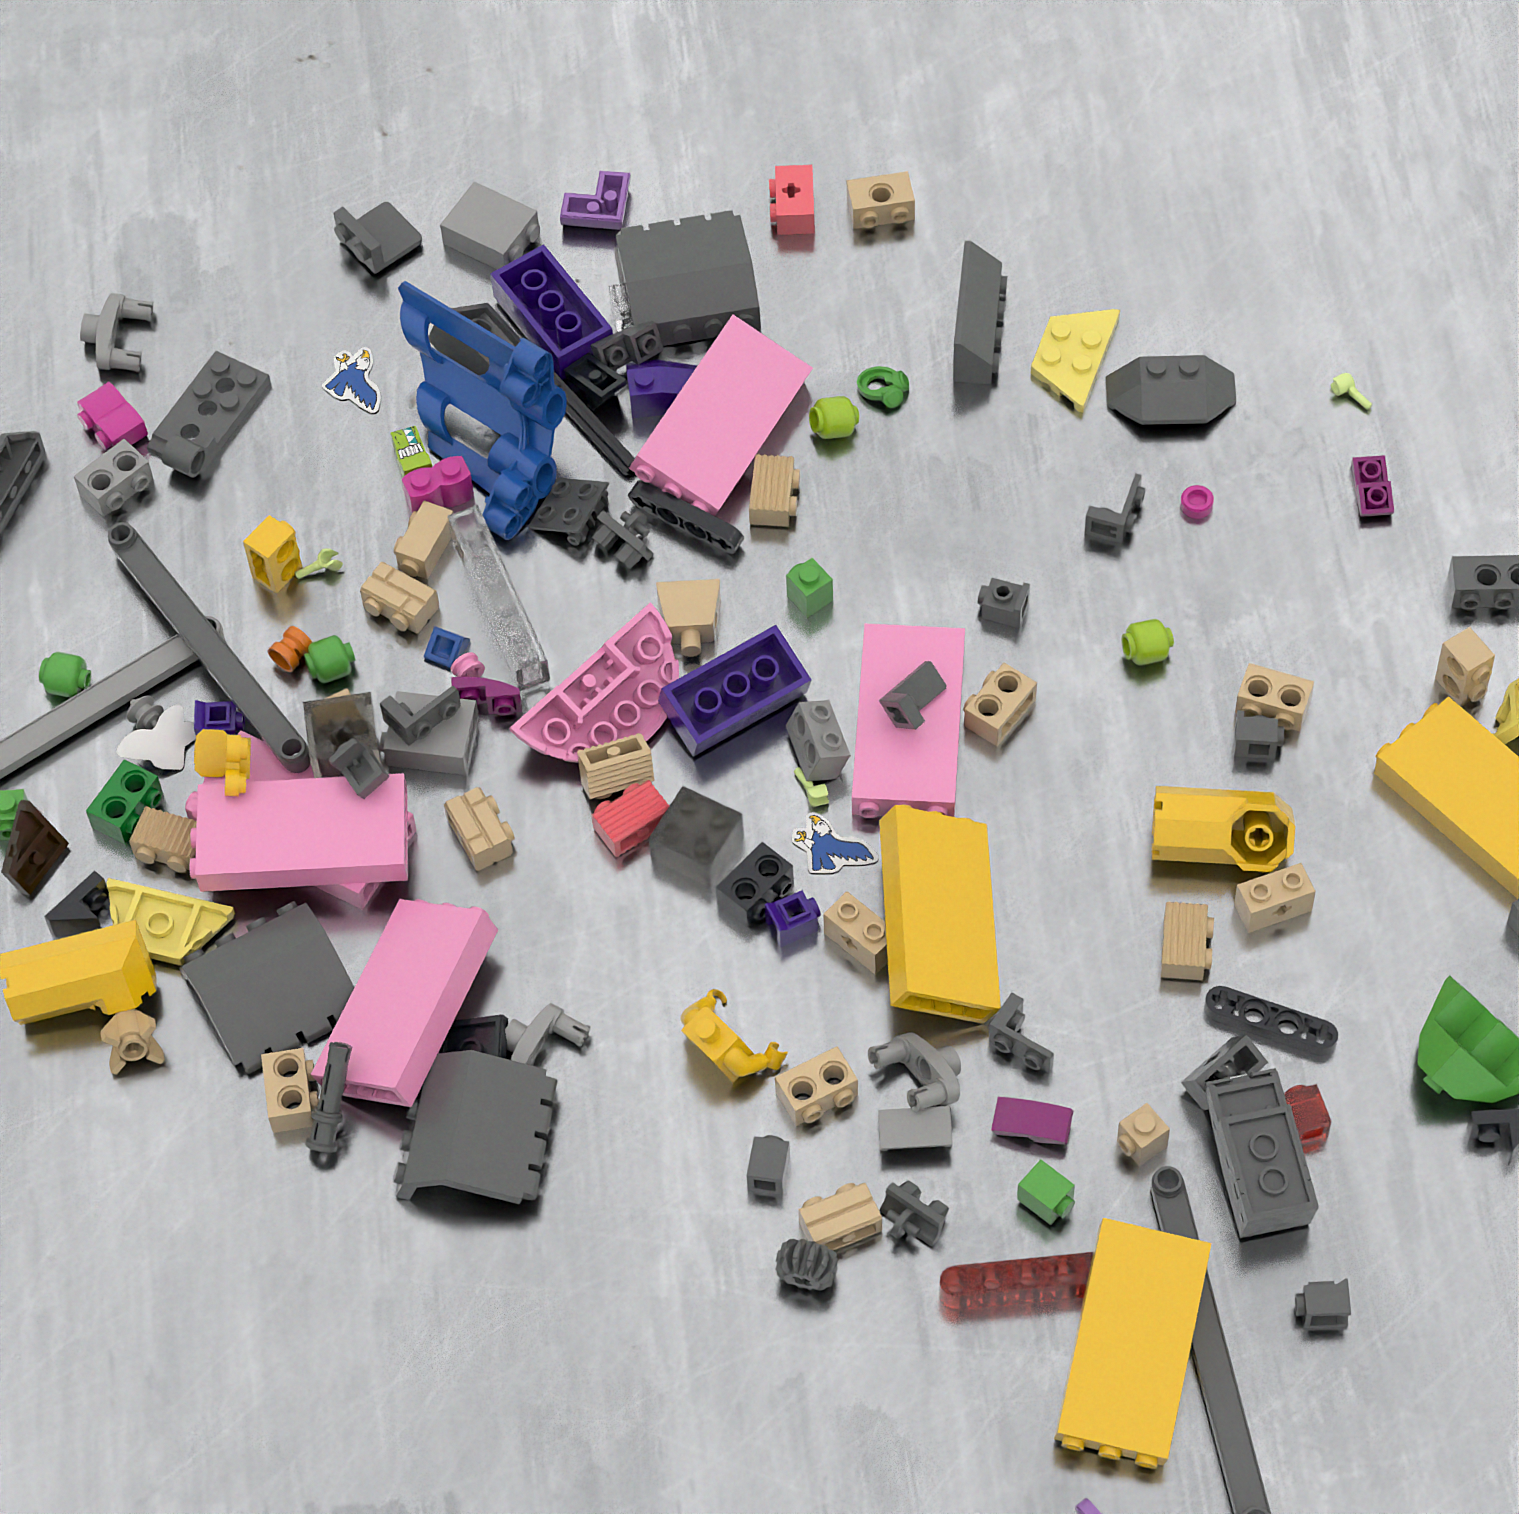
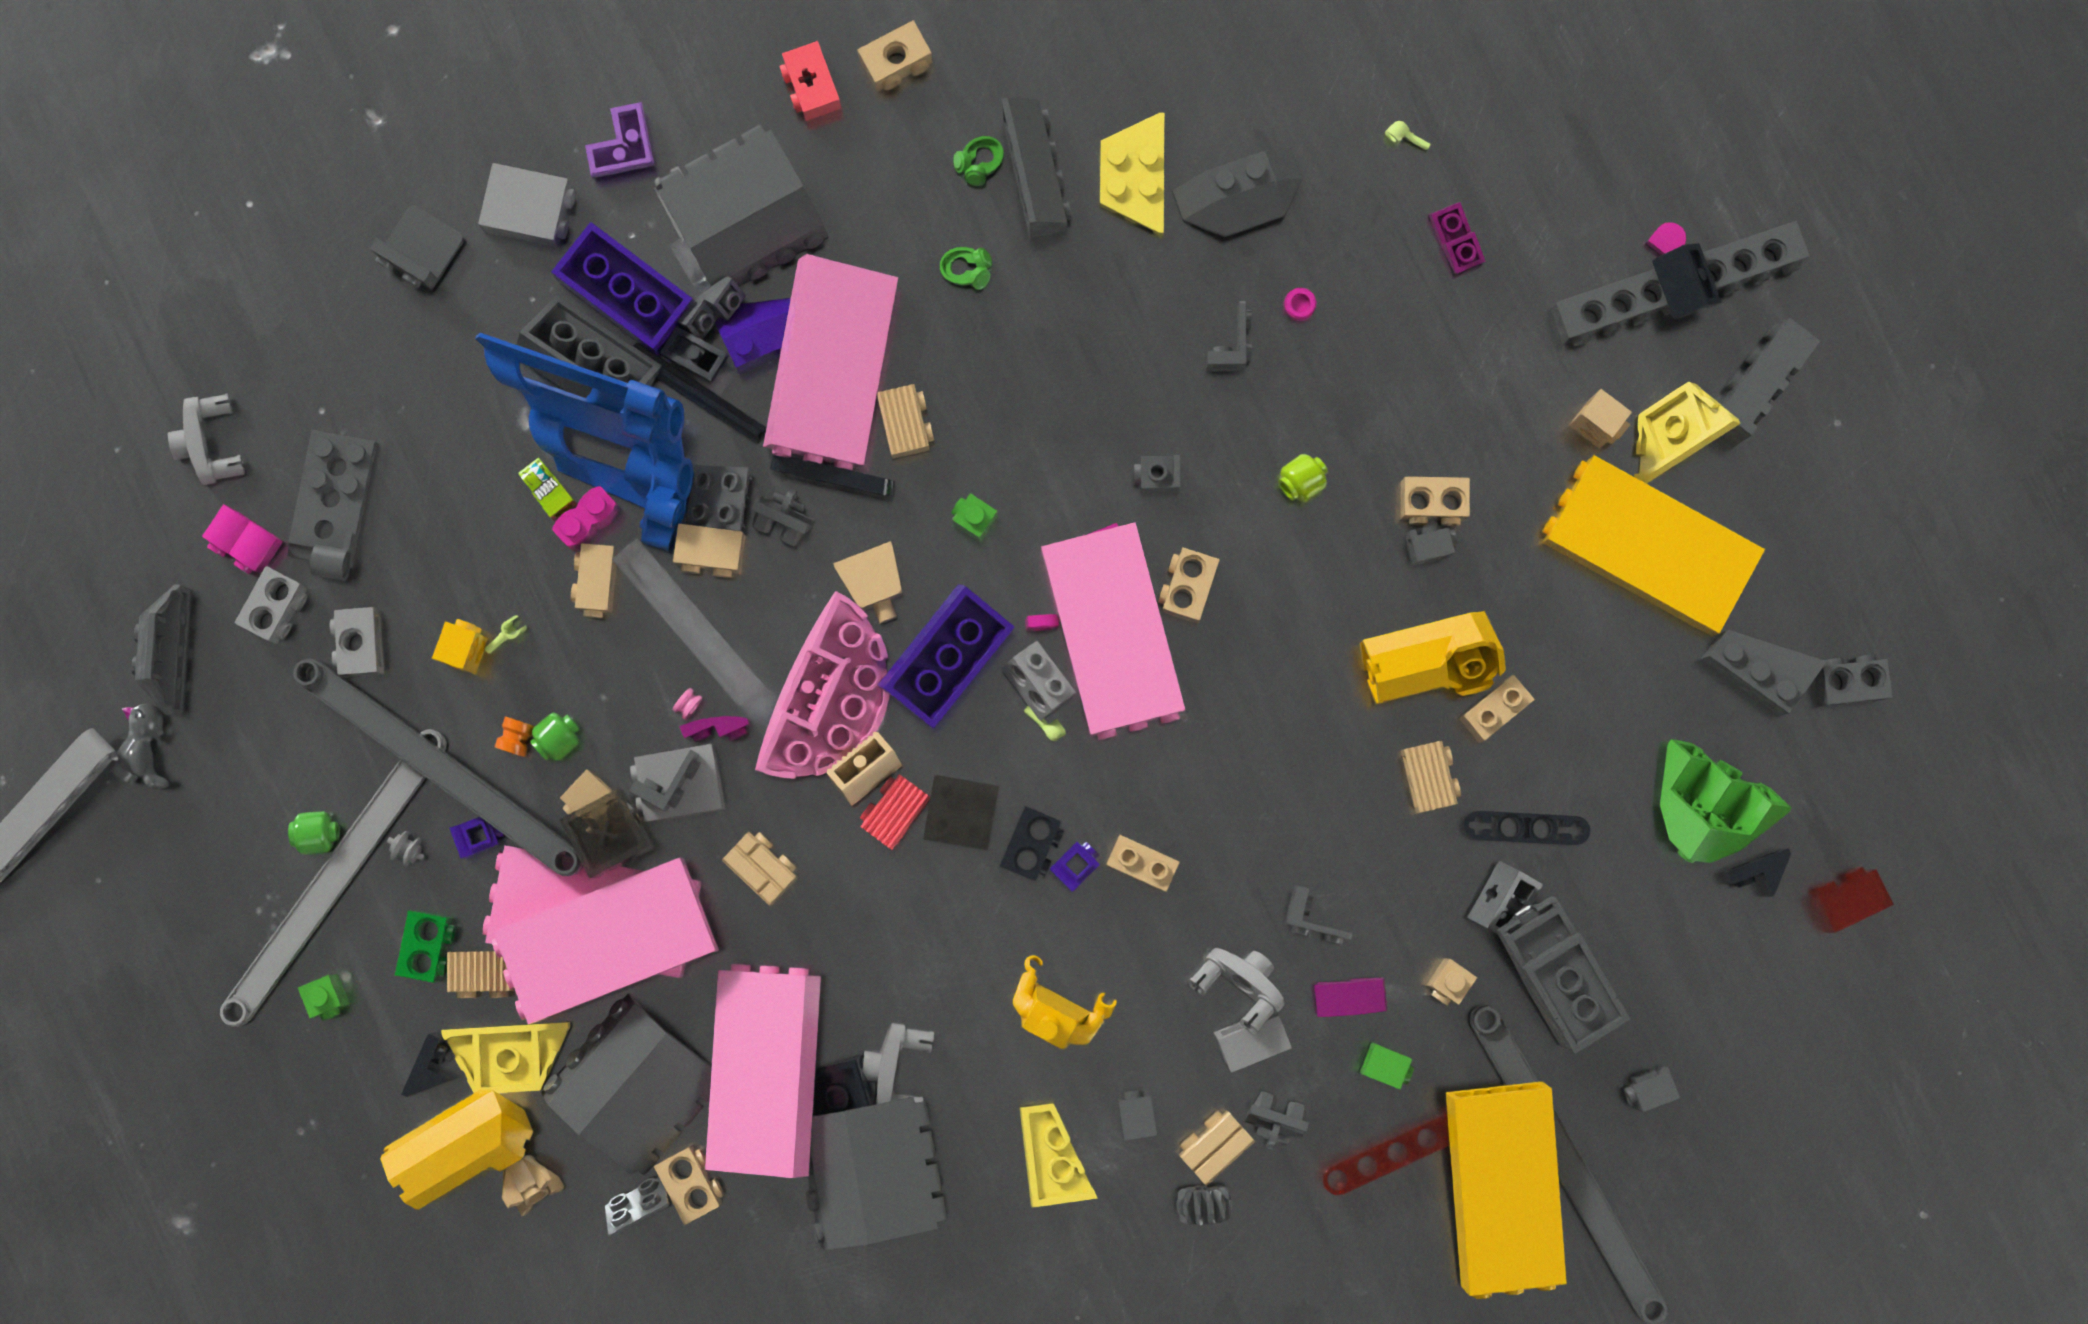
camera: 25 degrees left, 25 degrees up
dark brown wing [1,800,69,896] -> none
white sticker [116,704,196,770] -> none
yellow piece [194,729,251,797] -> none
dark grey pin [305,1042,353,1153] -> none
sticker [322,347,381,413] -> none
dark grey bracket [329,738,390,799] -> none
tan brick [360,562,439,634] -> none
blue slope [423,626,470,668] -> none
tan brick [775,1046,858,1126] -> none
sticker [792,812,878,873] -> none
lime head [809,396,859,440] -> none
dark grey bracket [879,661,947,730] -> none
yellow brick [879,805,1001,1024] -> none
clear red brick [1284,1084,1332,1144] -> none
none -> light grey brick [330,607,384,678]
none -> dark grey hinge [605,1177,672,1238]
none -> tan brick [673,524,746,578]
none -> bright green piece [953,136,1004,186]
none -> light yellow wing [1019,1103,1098,1207]
none -> dark pink tile [1025,614,1059,632]

